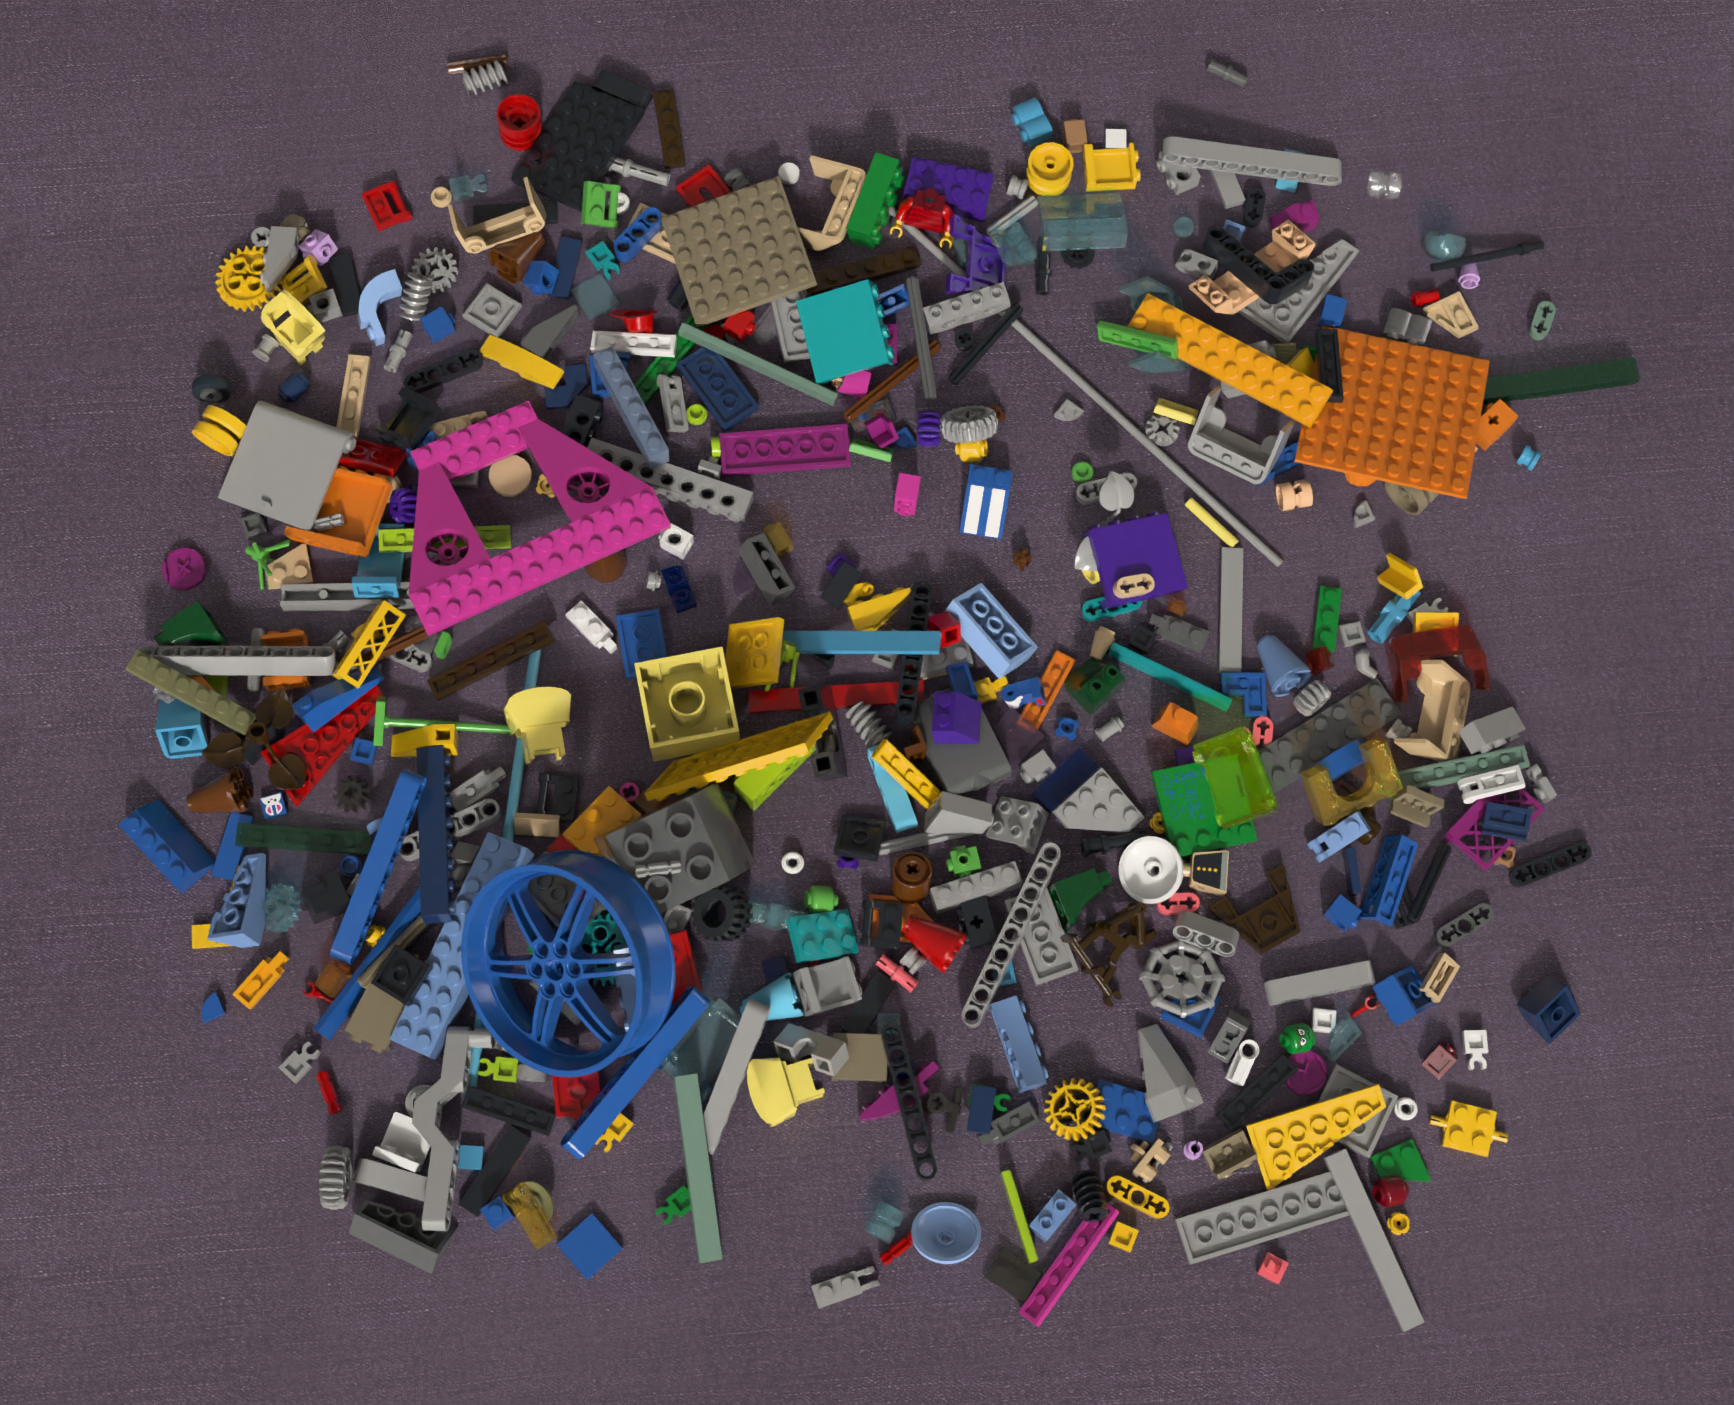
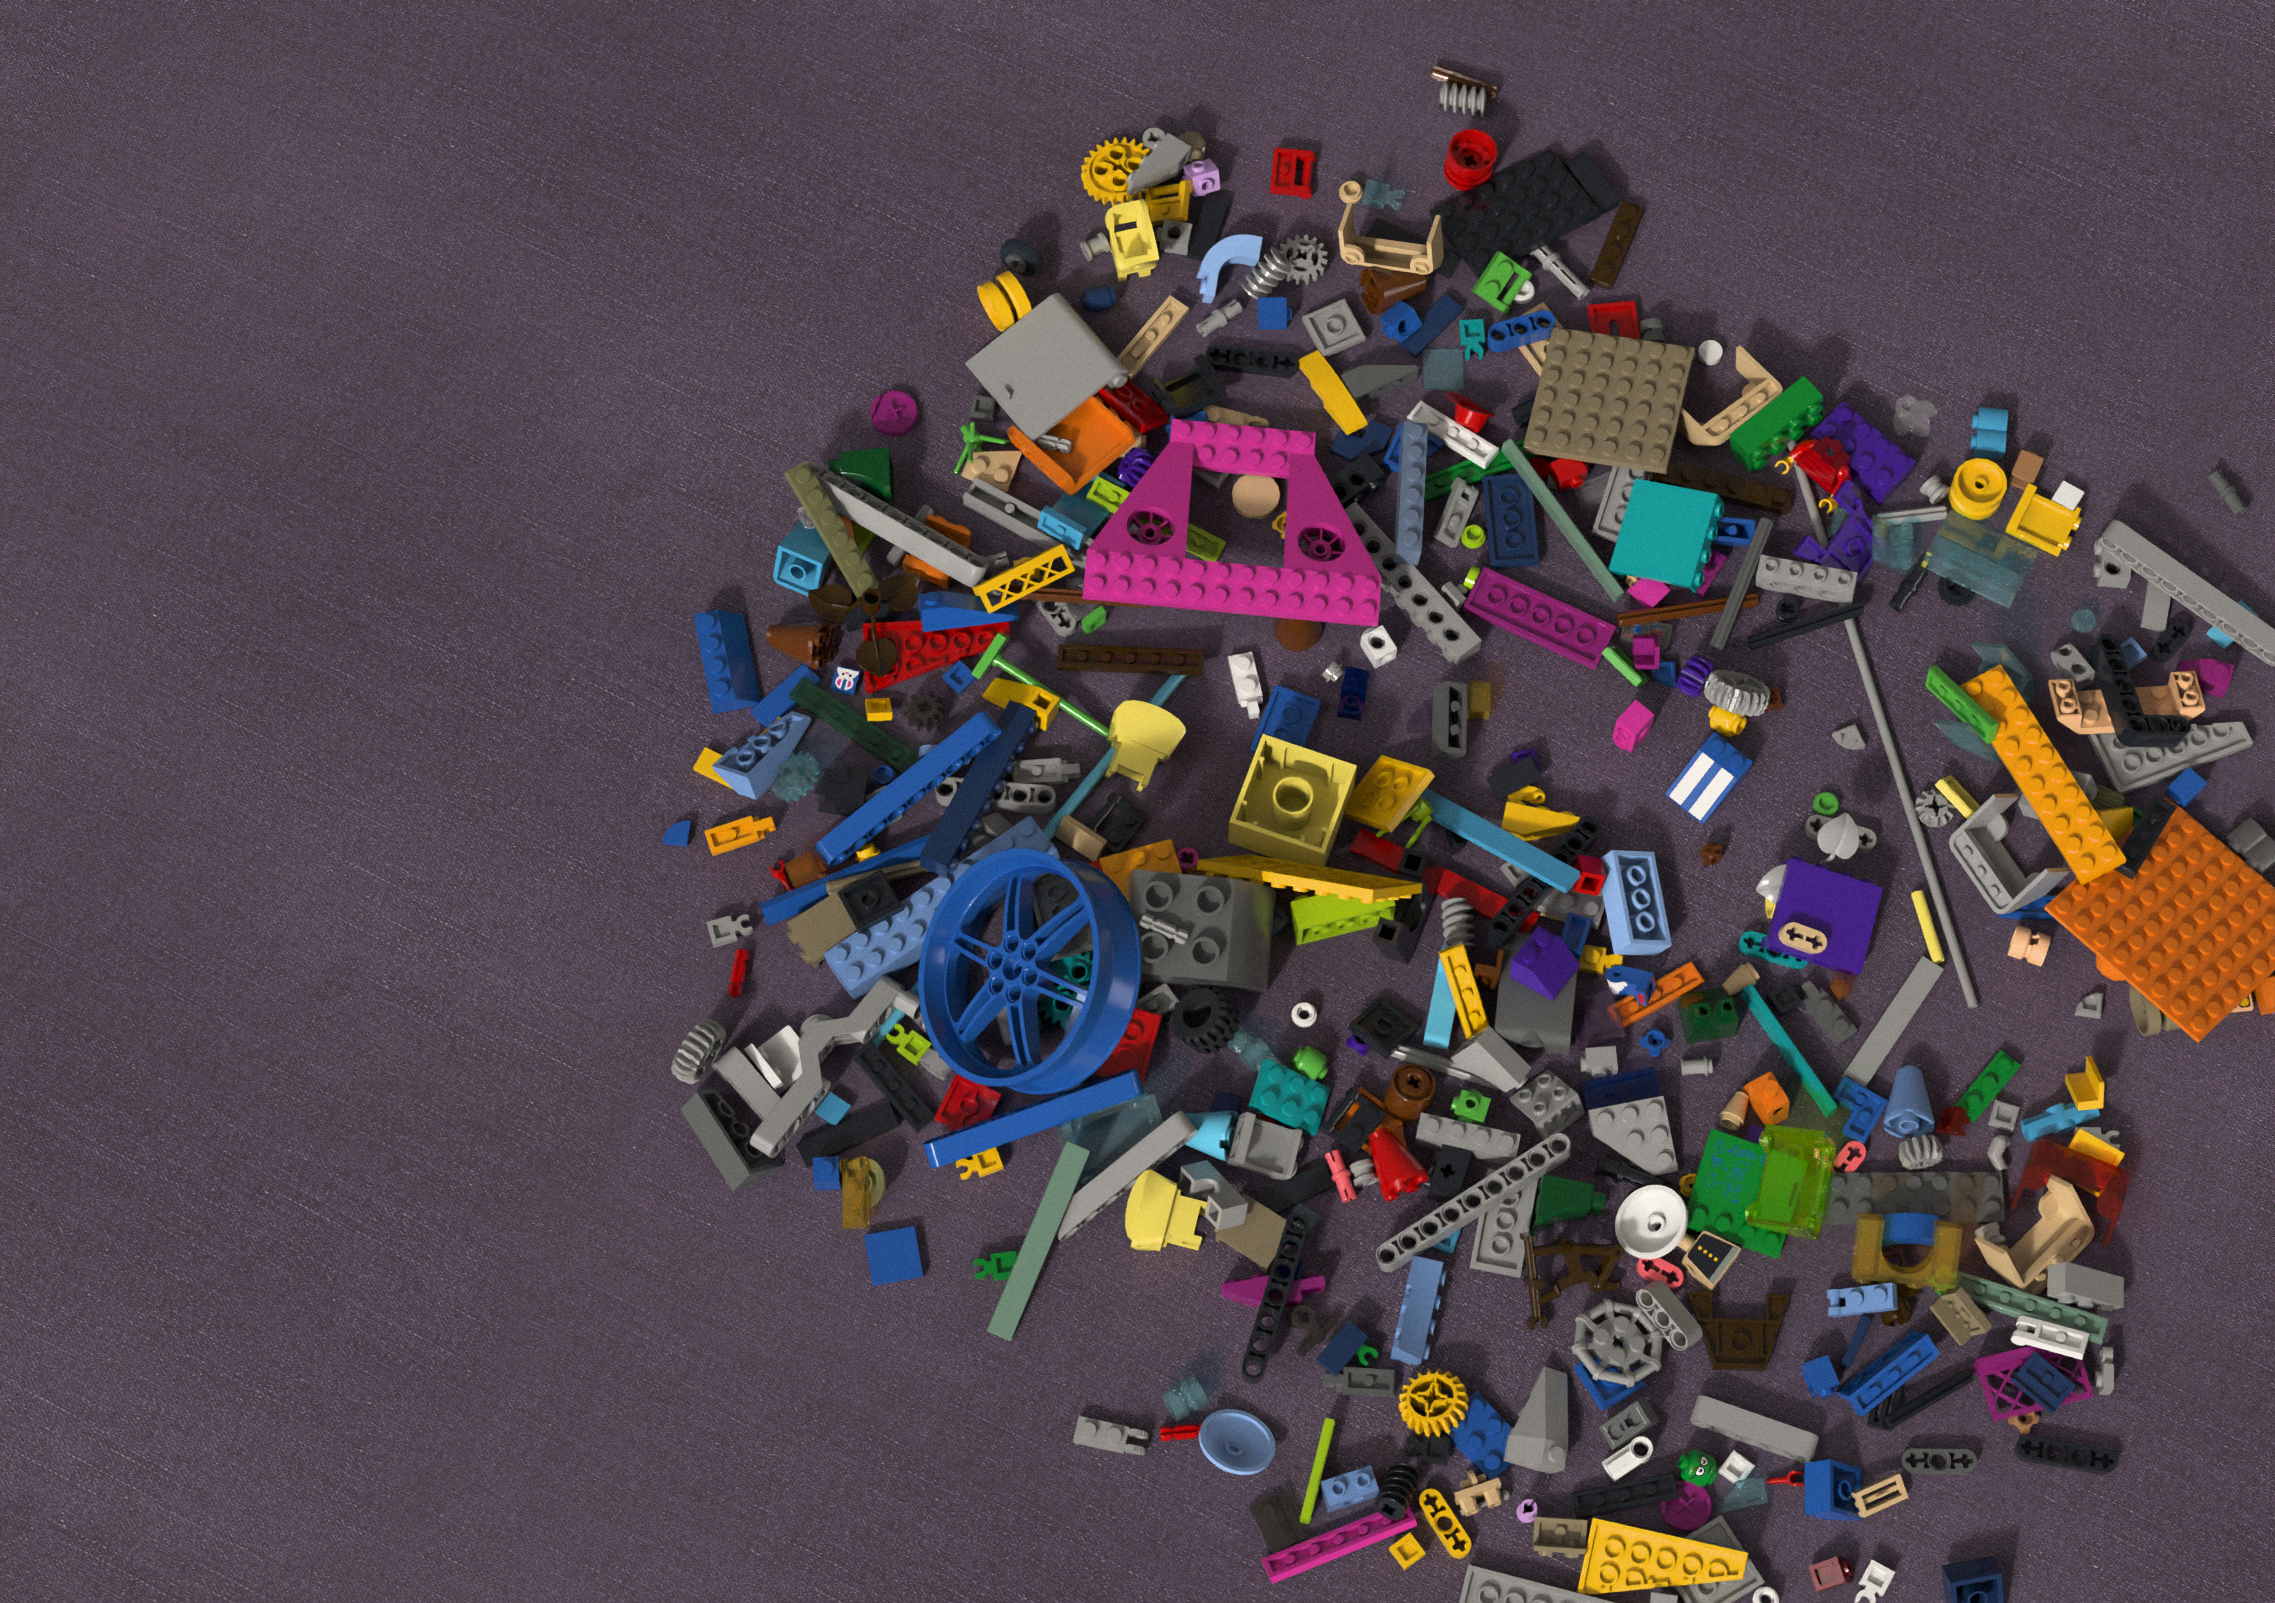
camera: 35 degrees right, 5 degrees down
none -> yellow plate [865,698,892,722]
none -> tan cone [1720,1091,1749,1131]
none -> clear plate [1893,395,1938,437]

